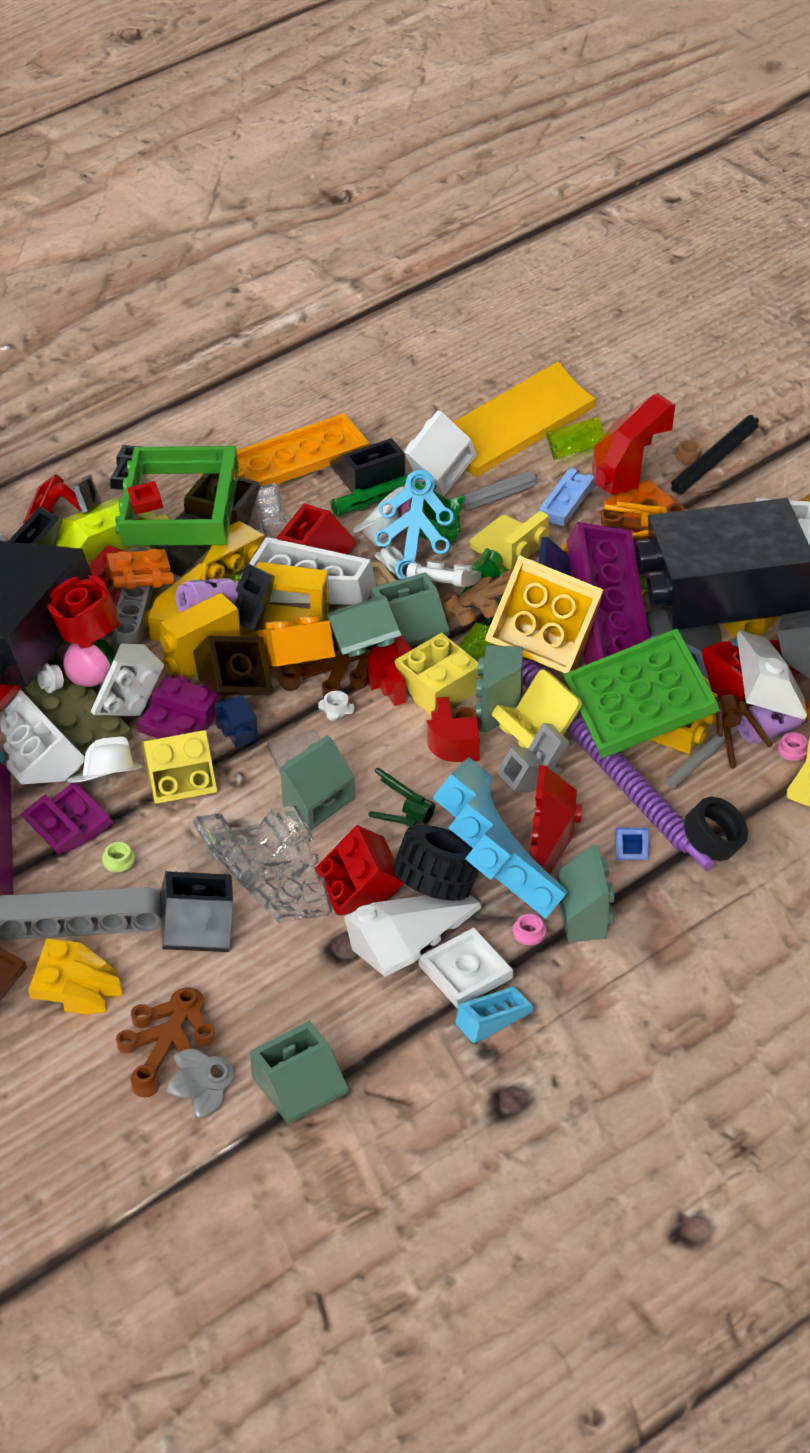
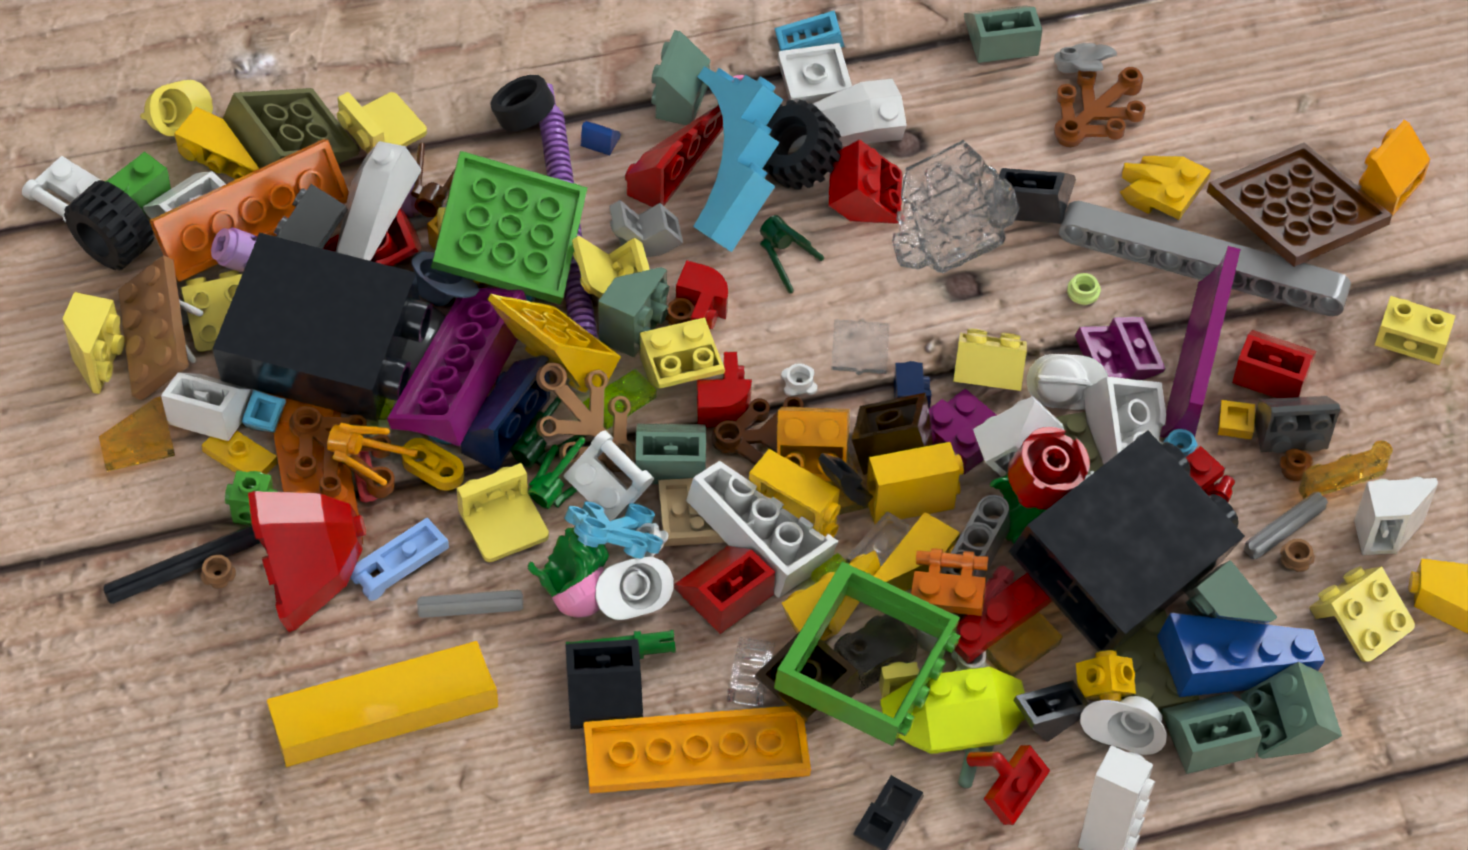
camera: 160 degrees left, 10 degrees up
black slope [71,475,101,513] -> none
red plate [127,481,163,515] -> none
lavender piece [176,578,239,613] -> none
sand green slope [280,735,355,831] -> none
sand green slope [327,595,401,657] -> none
white slope [404,410,477,496] -> none
clear neon green plate [546,417,604,460] -> none
none -> bright green brick [225,471,278,525]

